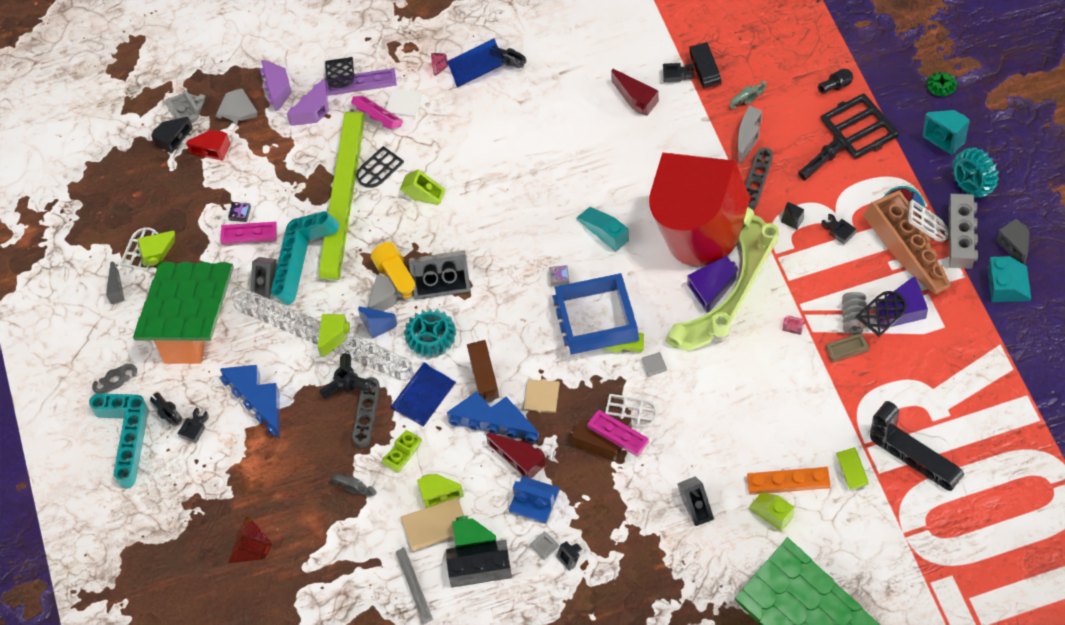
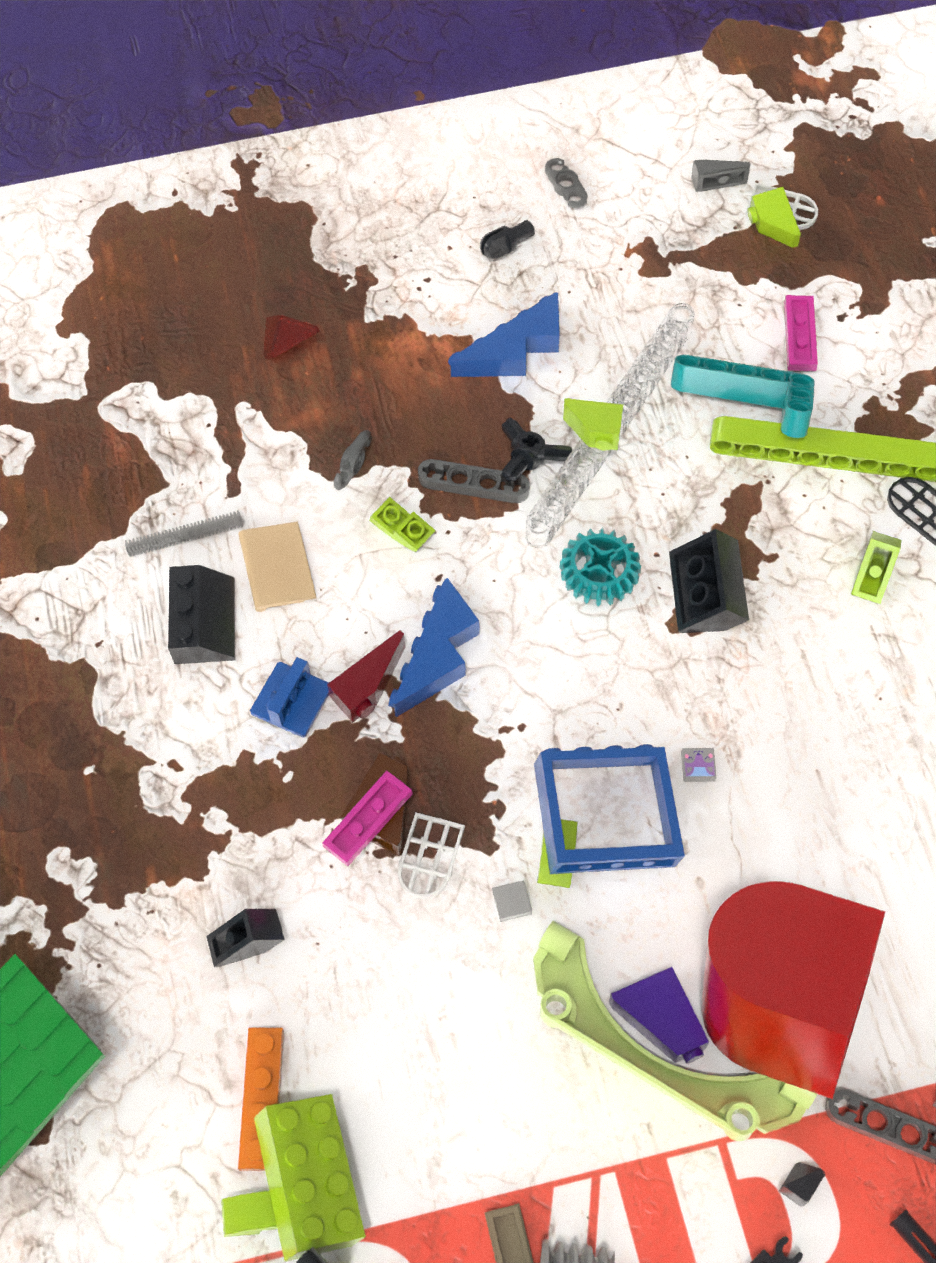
camera: 90 degrees right, 5 degrees up
teal beam [89,393,149,489] -> none
green piece [133,262,234,364] -> none
black plate [177,408,209,444] -> none
black tile [228,202,251,222] -> none
dark grey slope [251,257,277,300] -> none
blue slope [358,306,398,339] -> none
light grey slope [367,275,402,311] -> none
yellow piece [371,242,415,299] -> none
clear blue piece [390,362,456,427] -> none
lime slope [417,473,464,508] -> none
green slope [452,516,497,547] -> none
reddish brown slope [466,340,499,402] -> none
tan piece [524,379,560,414] -> none
light grey tile [530,531,559,560] -> none
black tile [556,541,582,571] -> none
teal slope [576,207,629,252] -> none
lime slope [749,492,795,531] -> none
clear pink slope [782,315,805,335] -> none
none -> lime brick [254,1094,366,1262]

